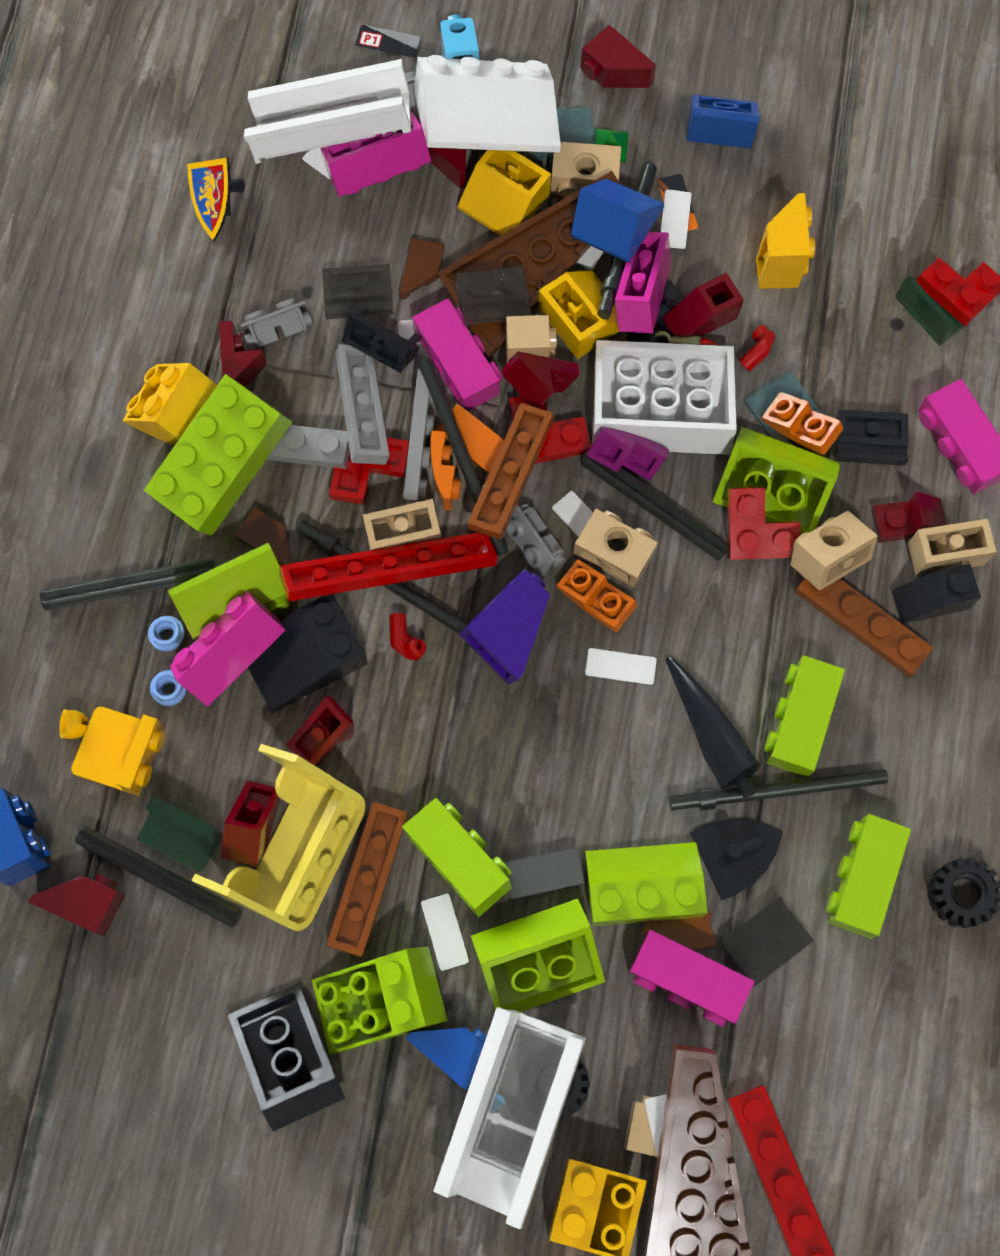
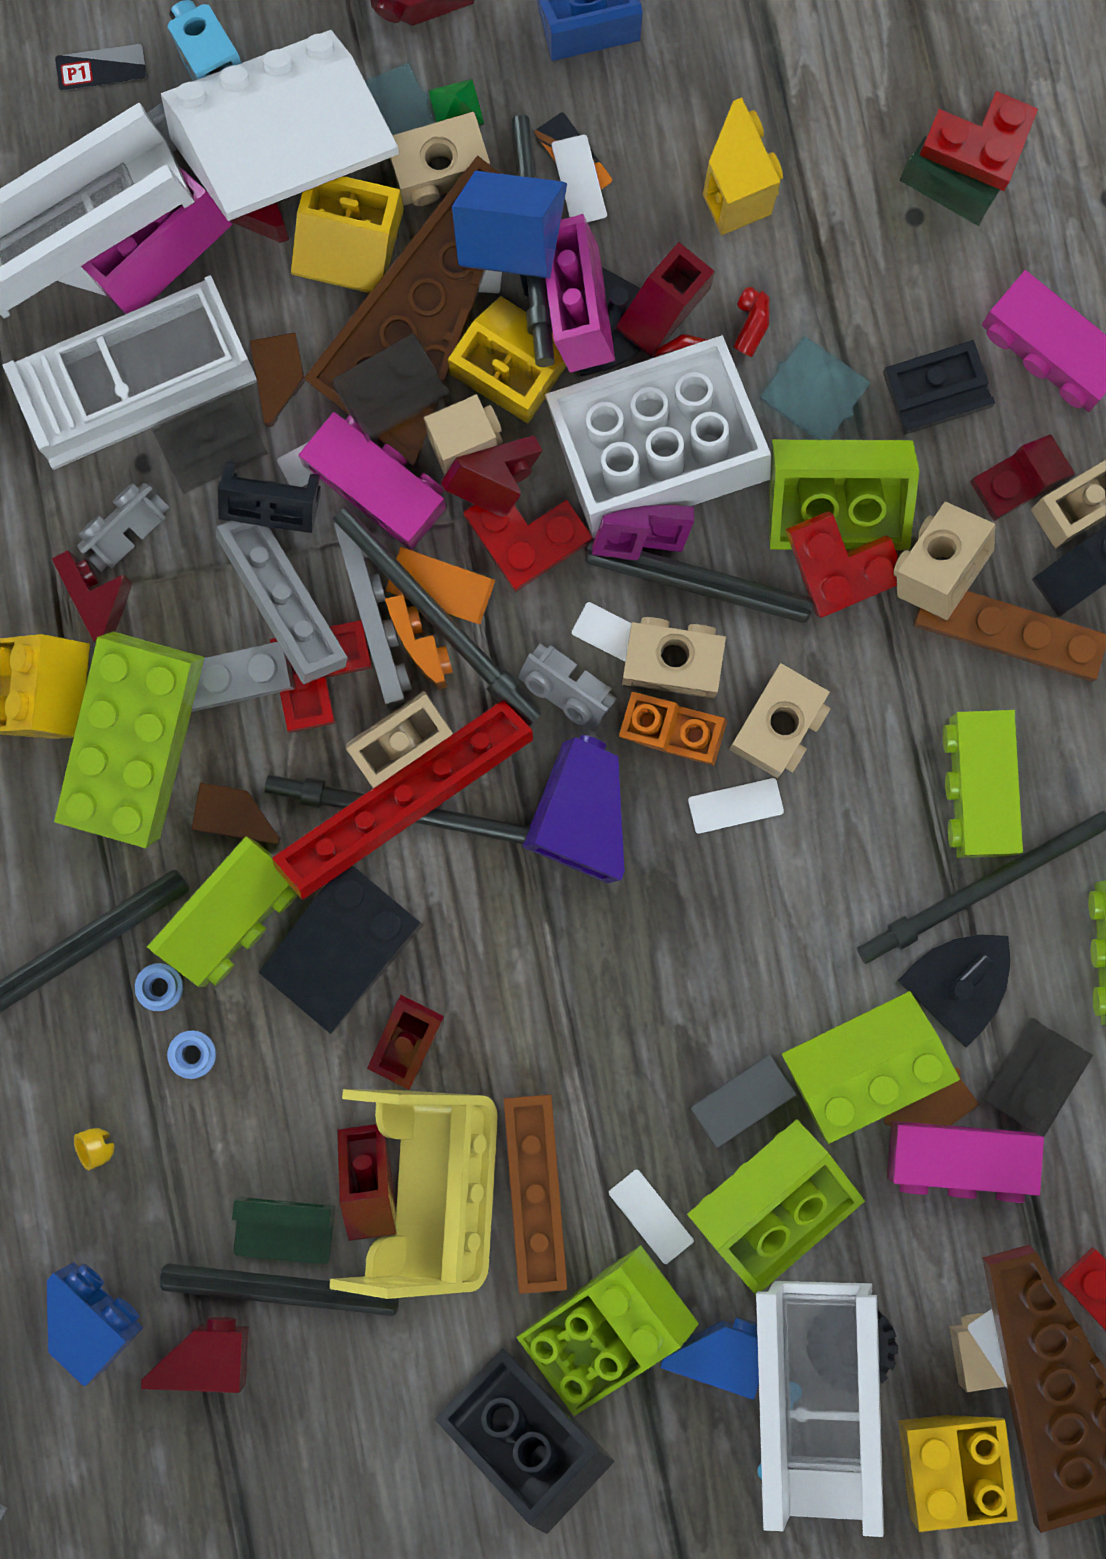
camera: 20 degrees left, 10 degrees up
yellow bracket [71,707,165,796] -> none
dark pink brick [170,590,286,707] -> none
red arm [389,613,427,660] -> none
lime brick [402,798,512,918] -> none
dark orange plate [467,403,554,540] -> none
olive hand [655,331,701,345] -> none
black piece [665,656,760,799] -> none
orange slope [761,392,843,455] -> none
none -> white piece [2,275,257,470]
none -> tan brick [729,663,831,778]

